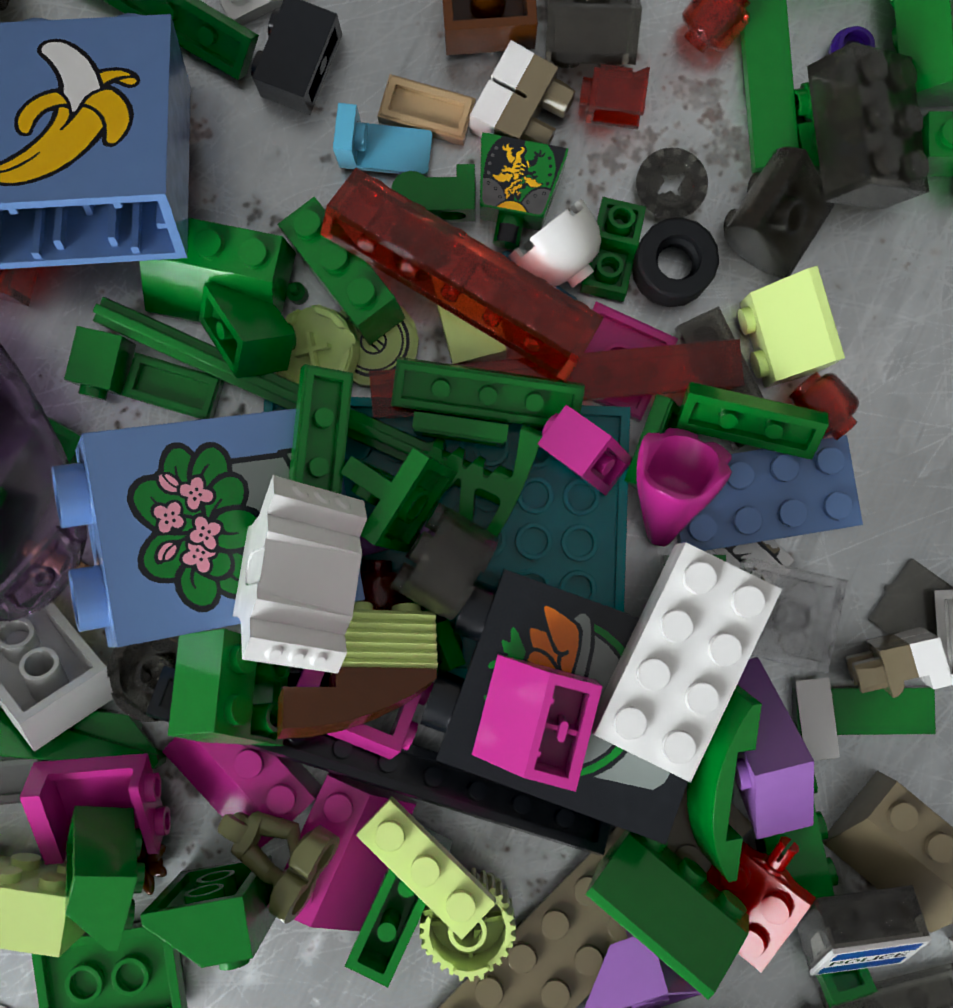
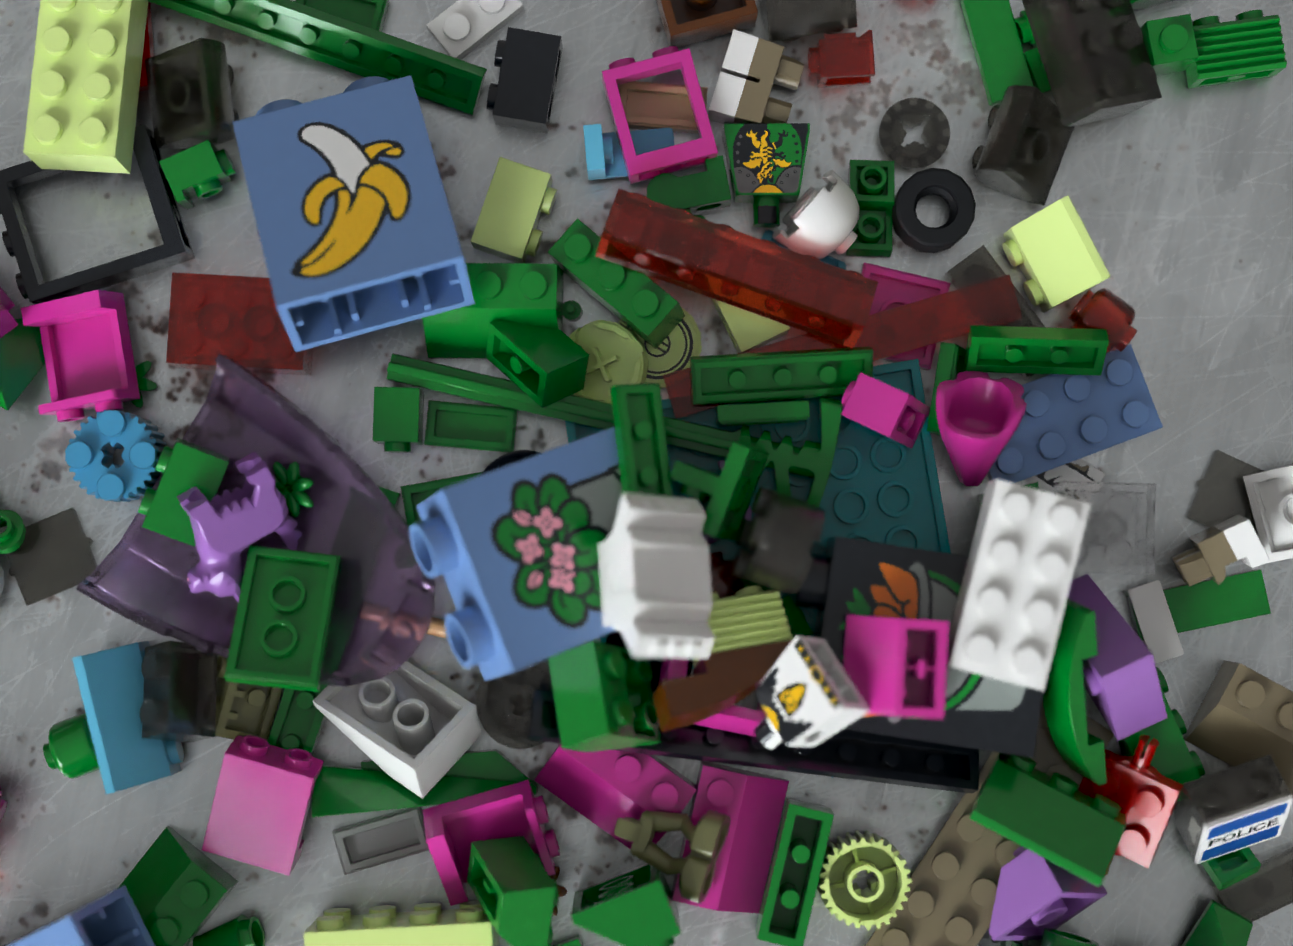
camera: 20 degrees left, 0 degrees up
yellowish green plate [356,796,496,940] -> none
none -> yellowish green brick [470,157,557,263]
none -> dark pink window [602,46,718,184]
none -> white torso [754,635,870,749]

